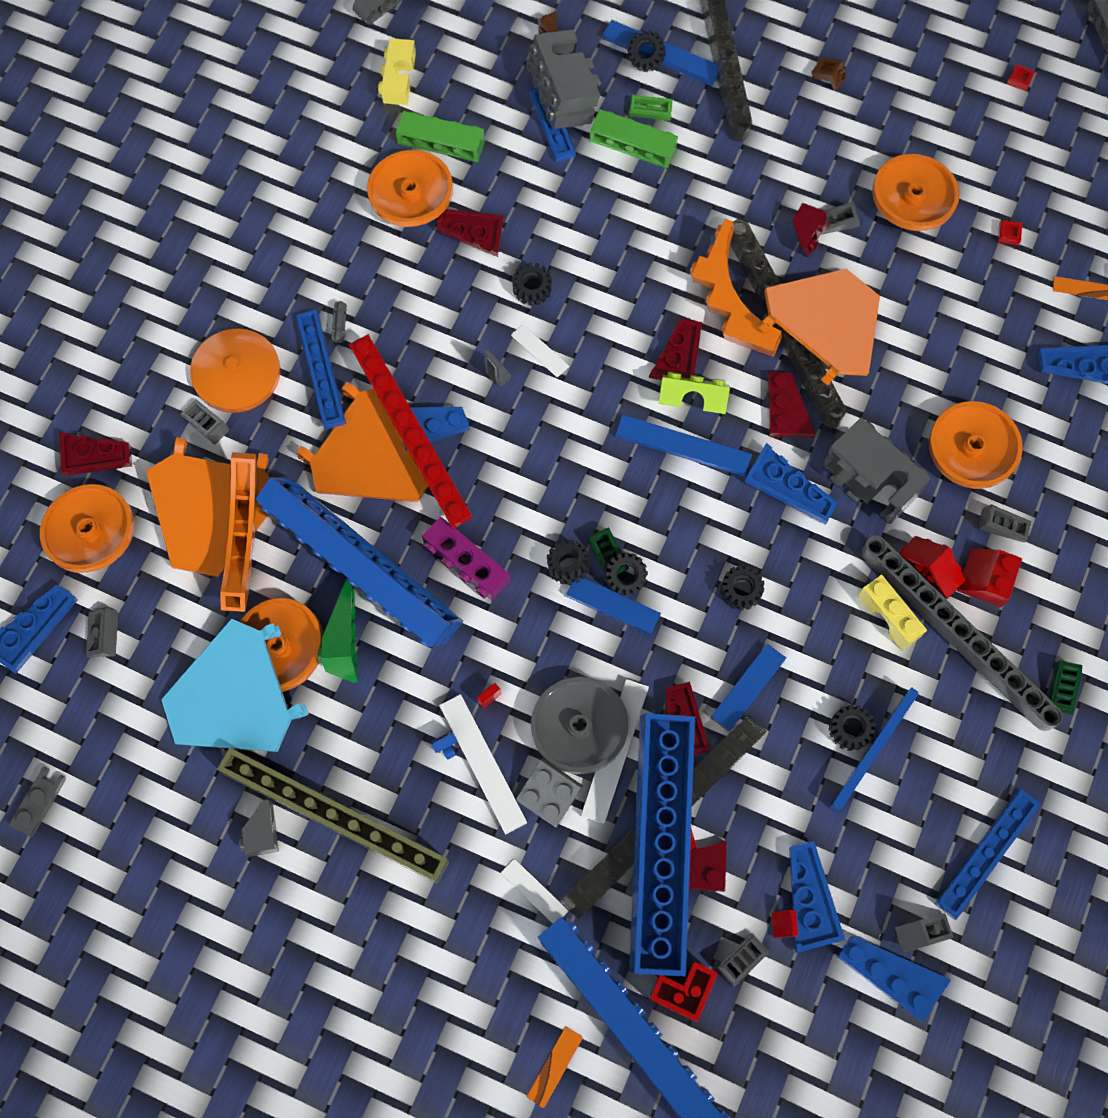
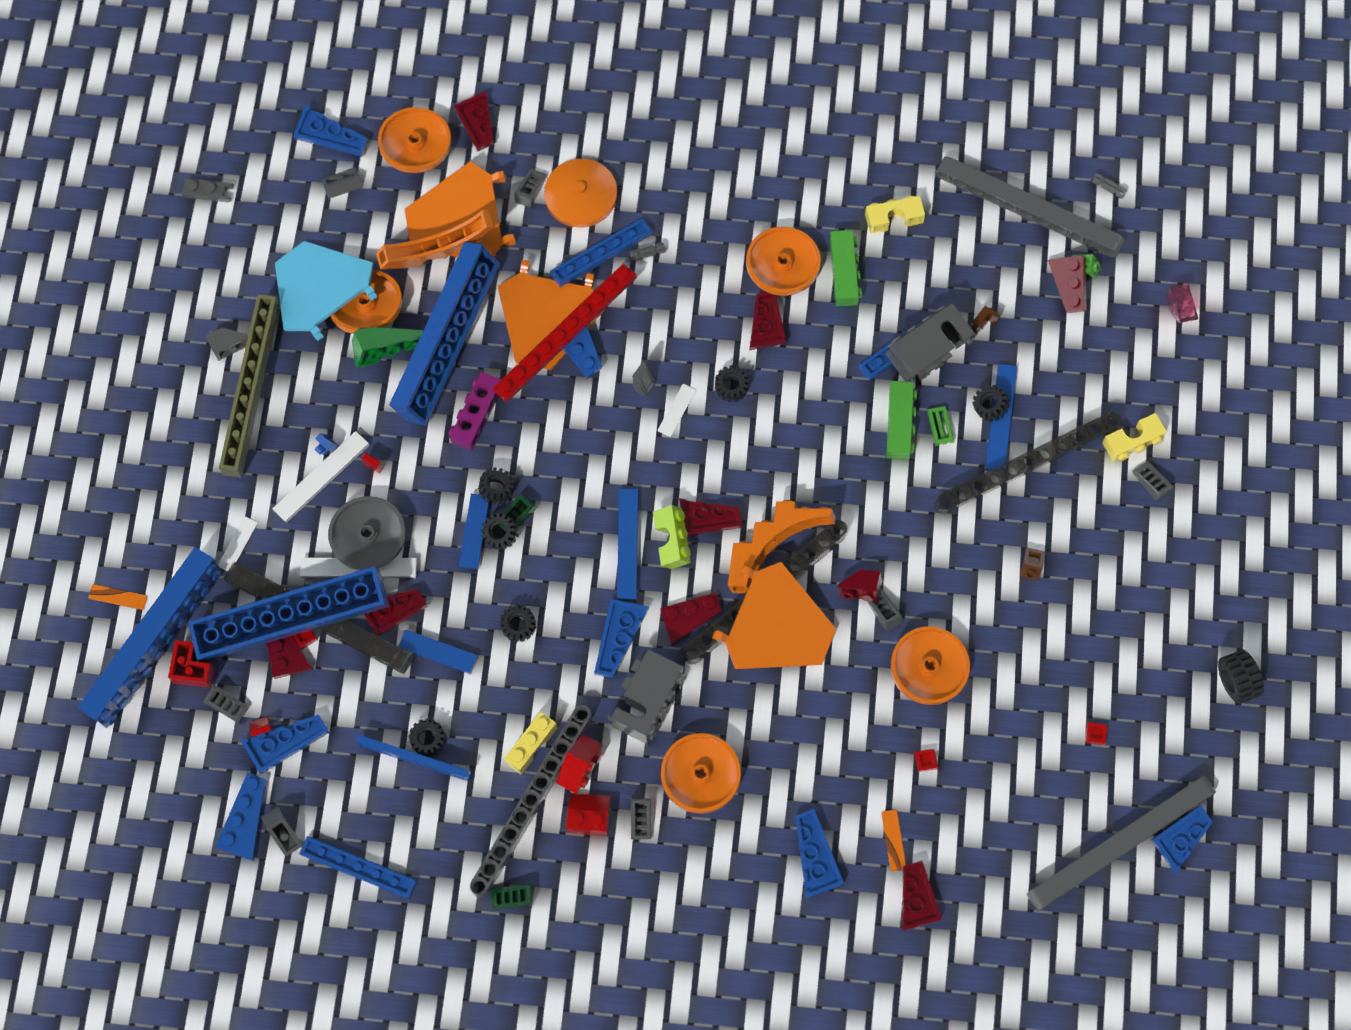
camera: 75 degrees right, 0 degrees up
plate [516,758,583,827] -> none

